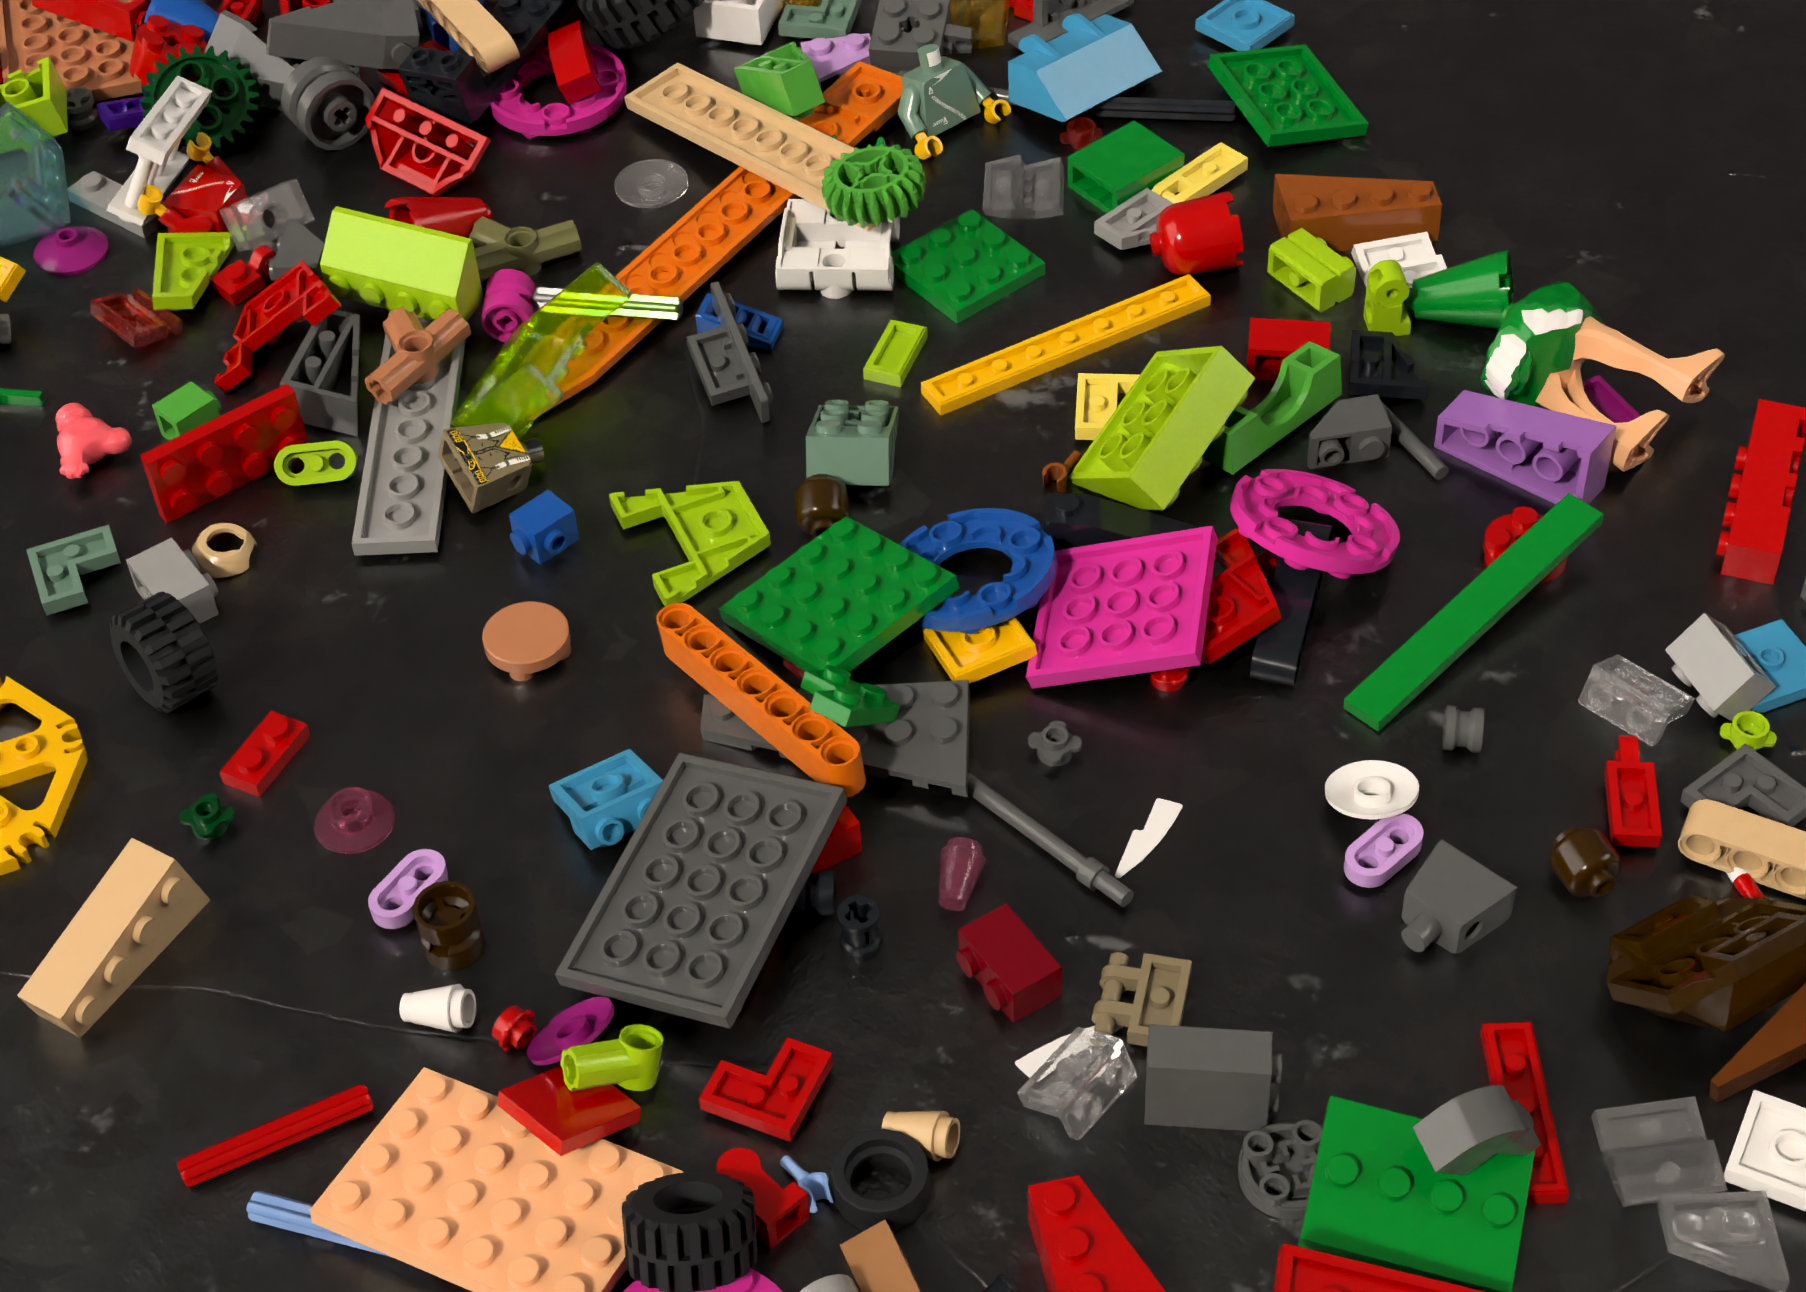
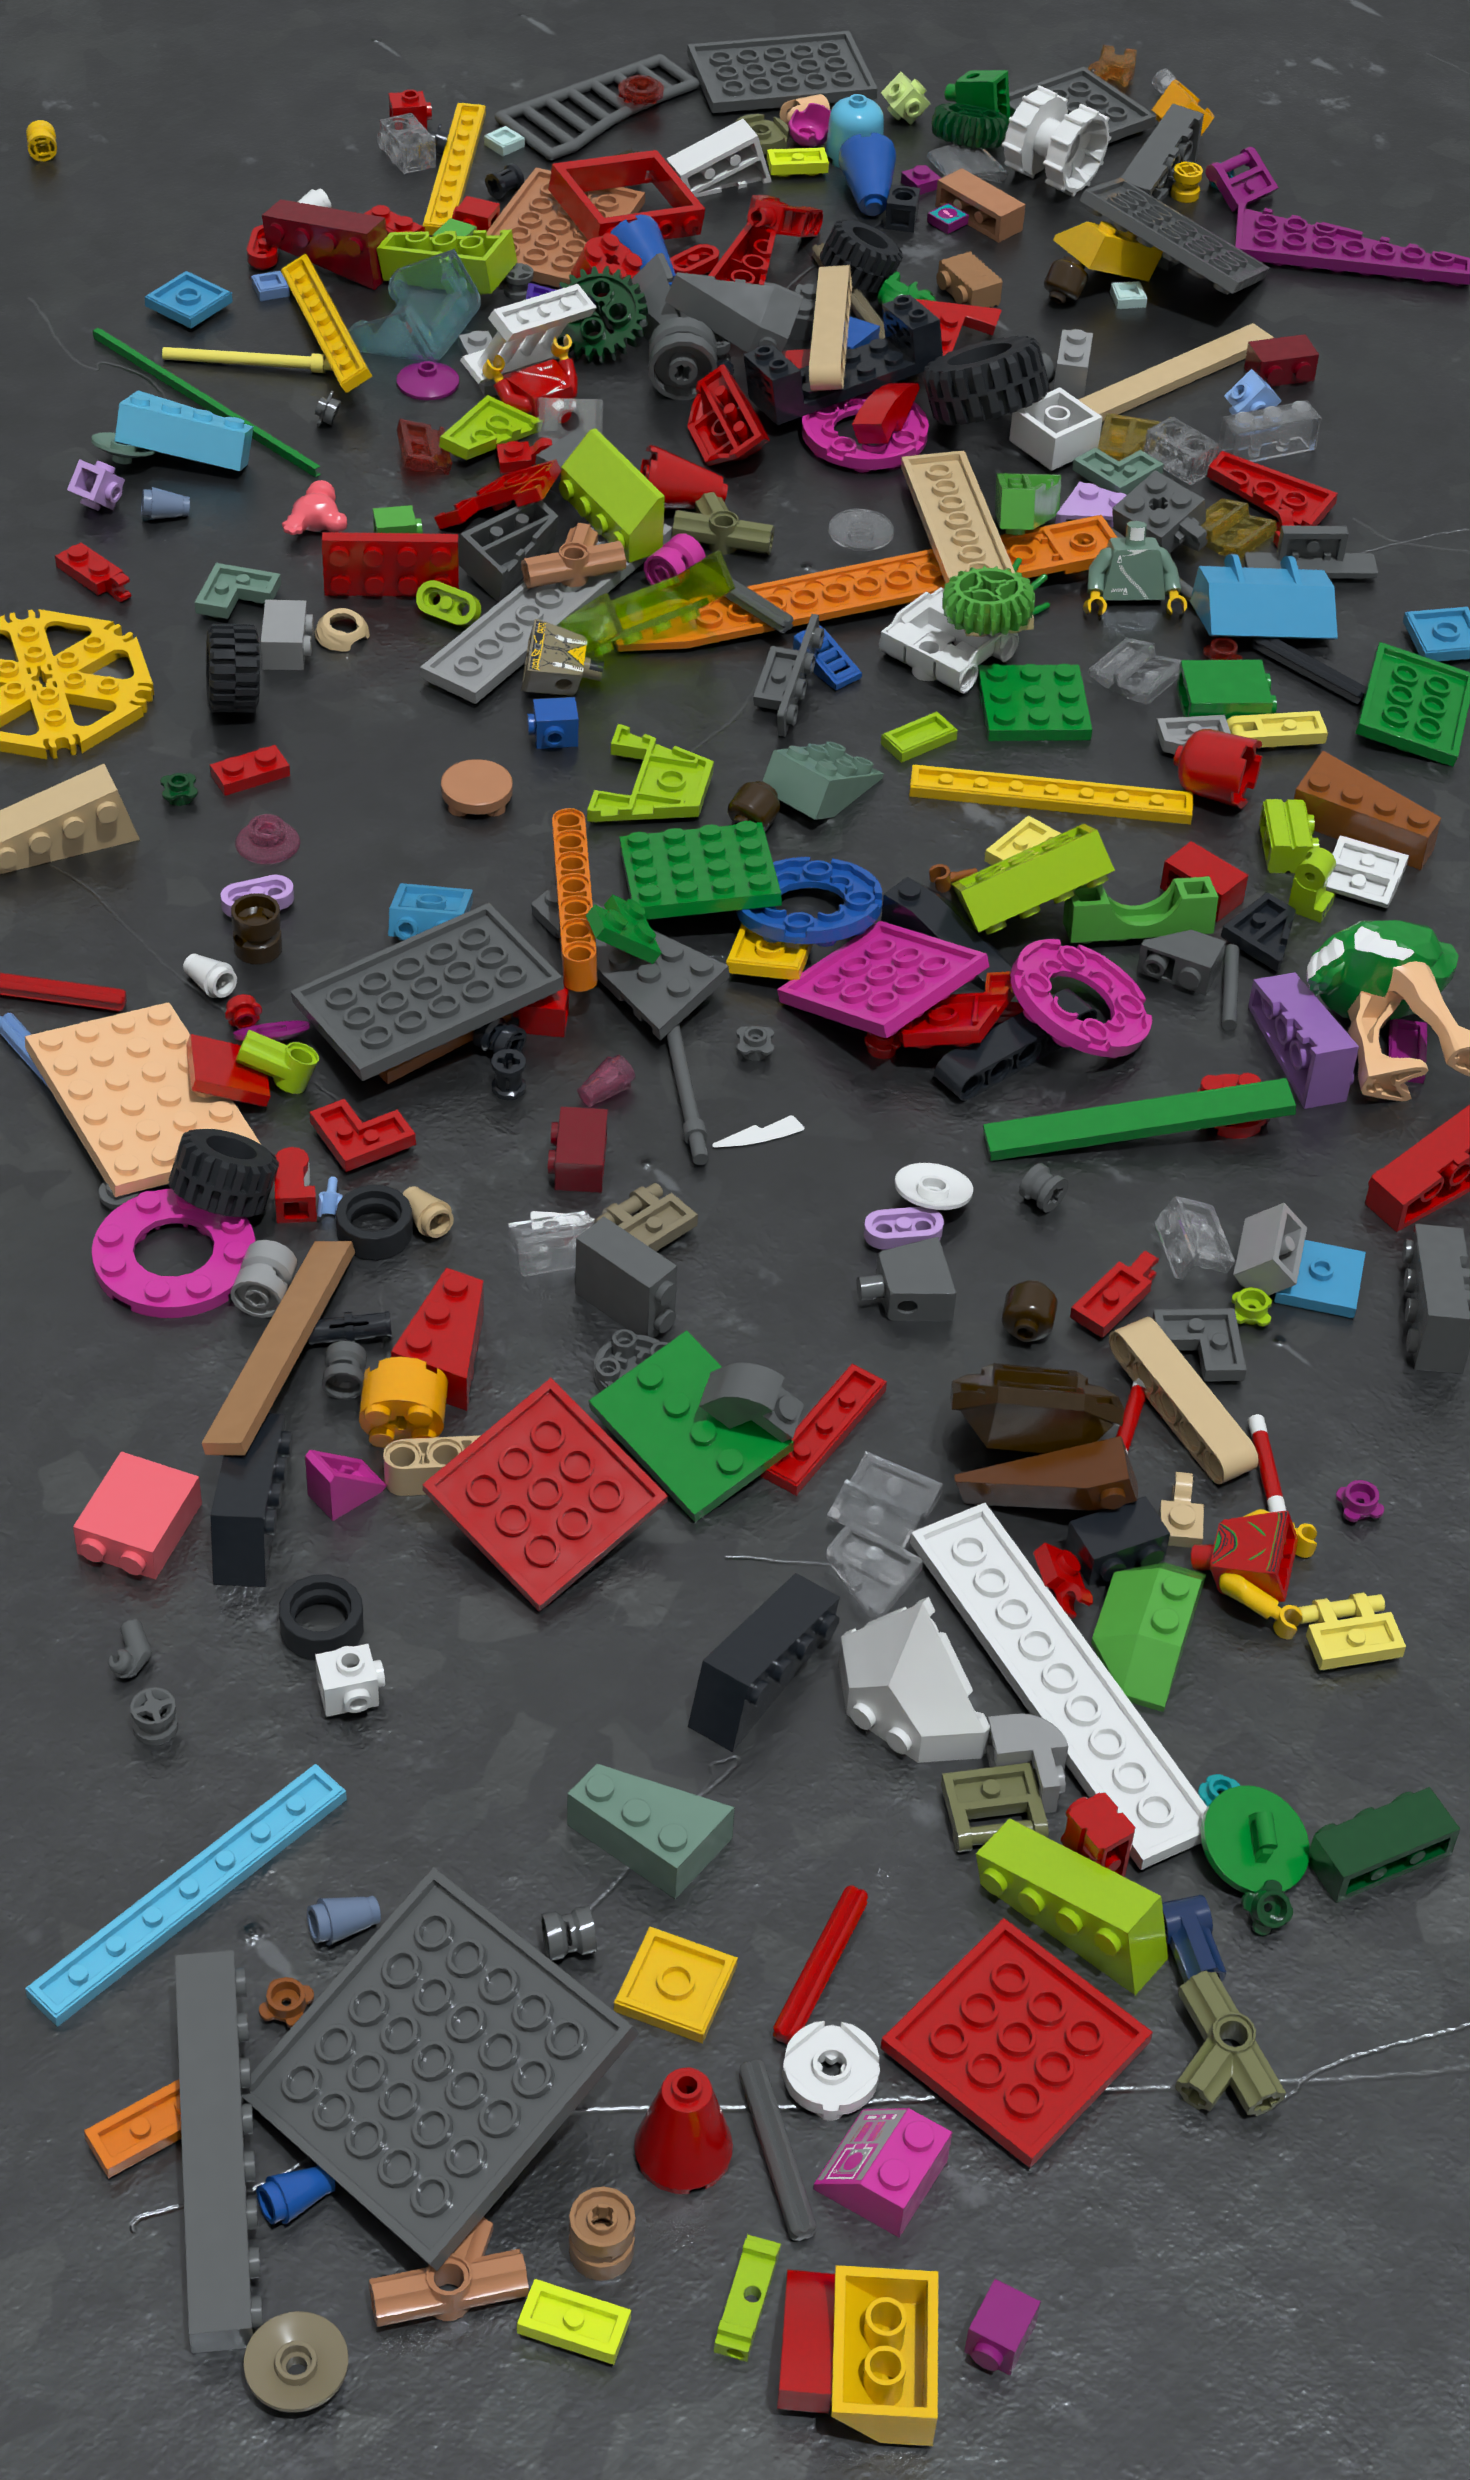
camera: 30 degrees right, 0 degrees up
green cone [1406,251,1514,330] -> none

